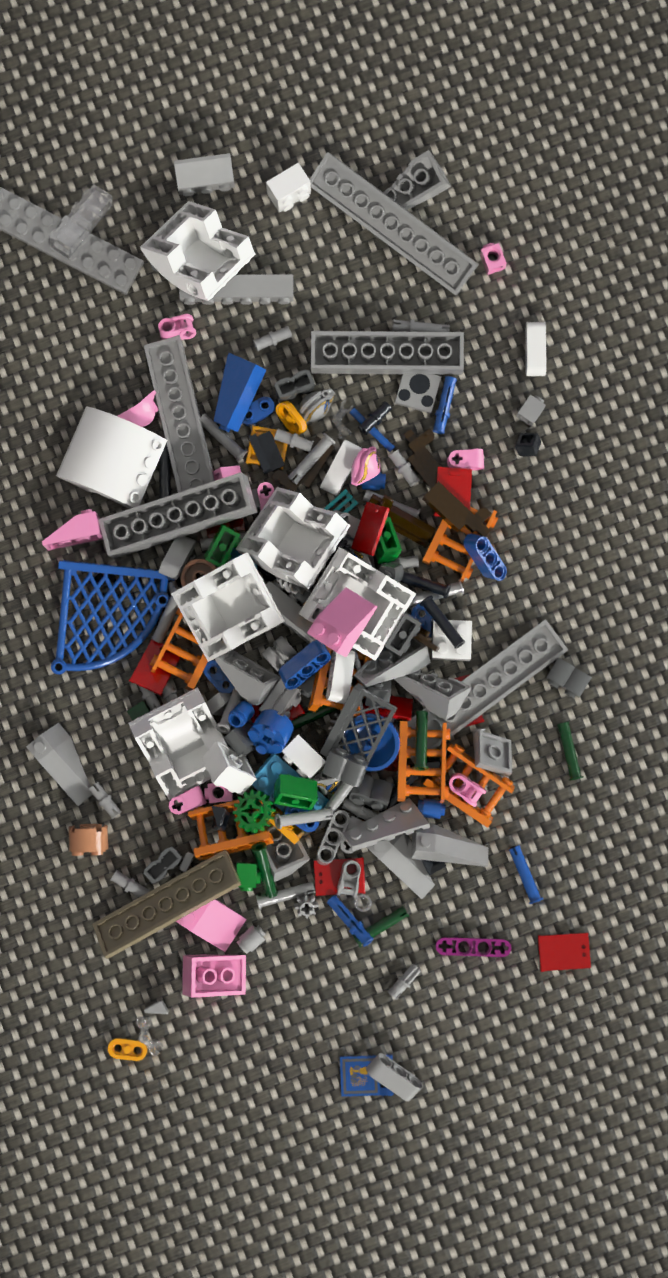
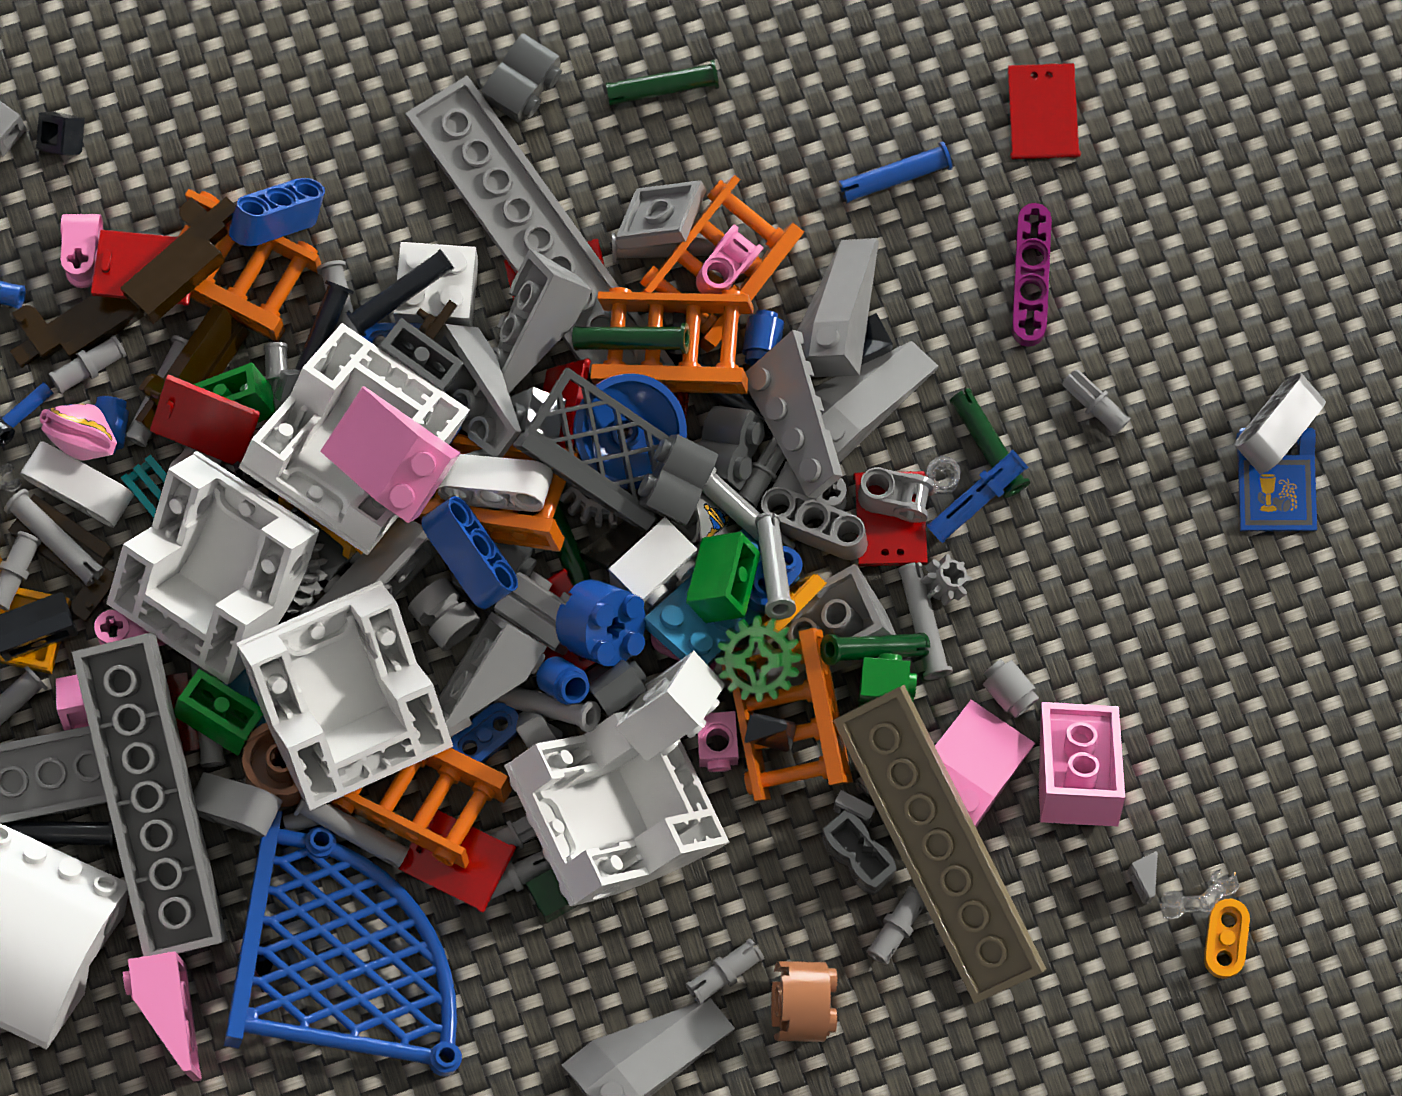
camera: 85 degrees left, 10 degrees down
bright pink piece [169,786,207,815] -> none

